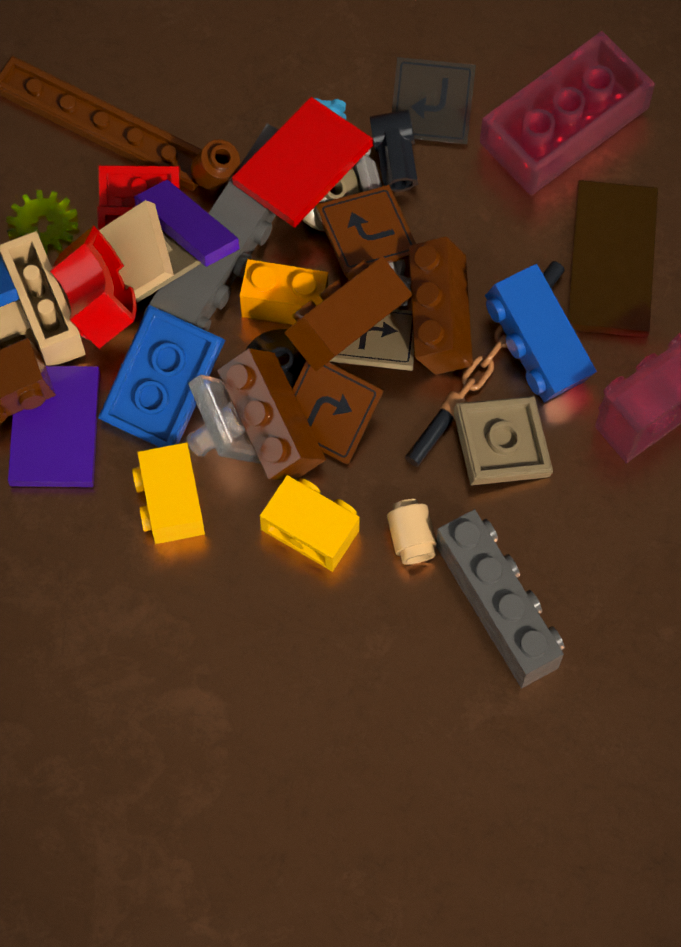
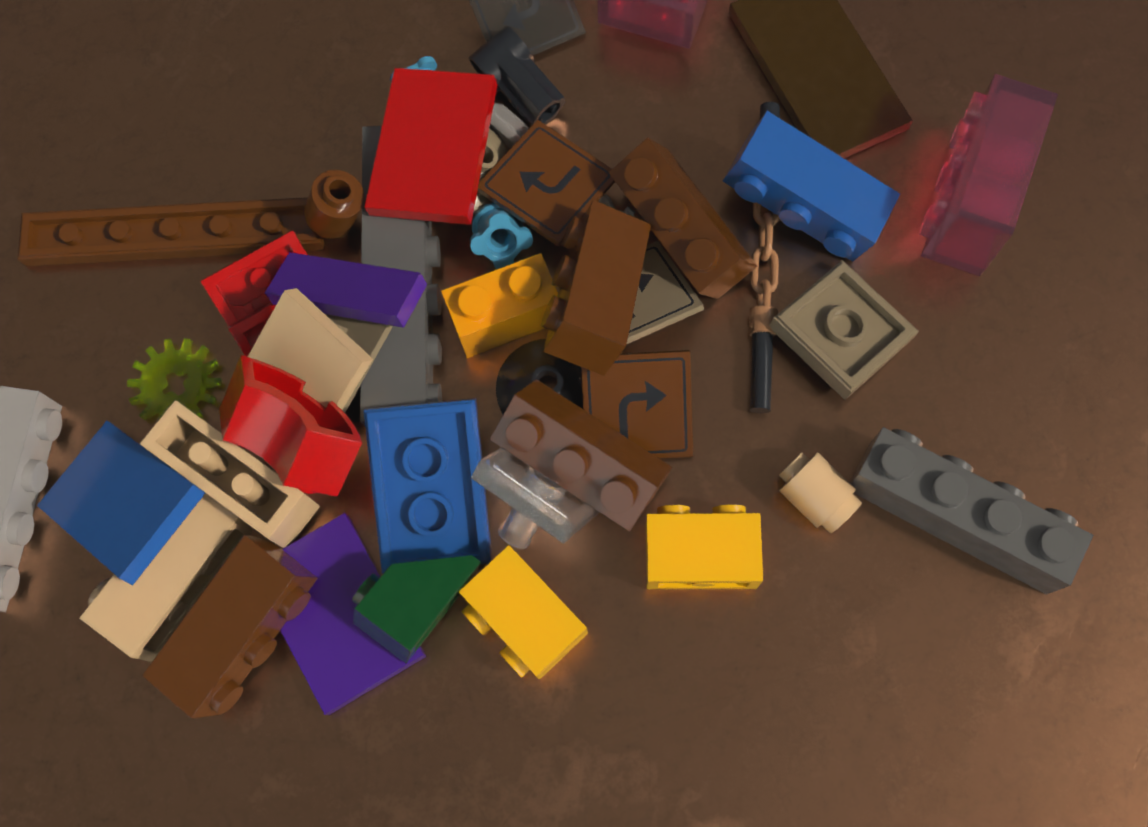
camera: 25 degrees left, 5 degrees up
none -> dark green slope [352,555,481,664]
none -> dark azure brick [470,202,533,269]

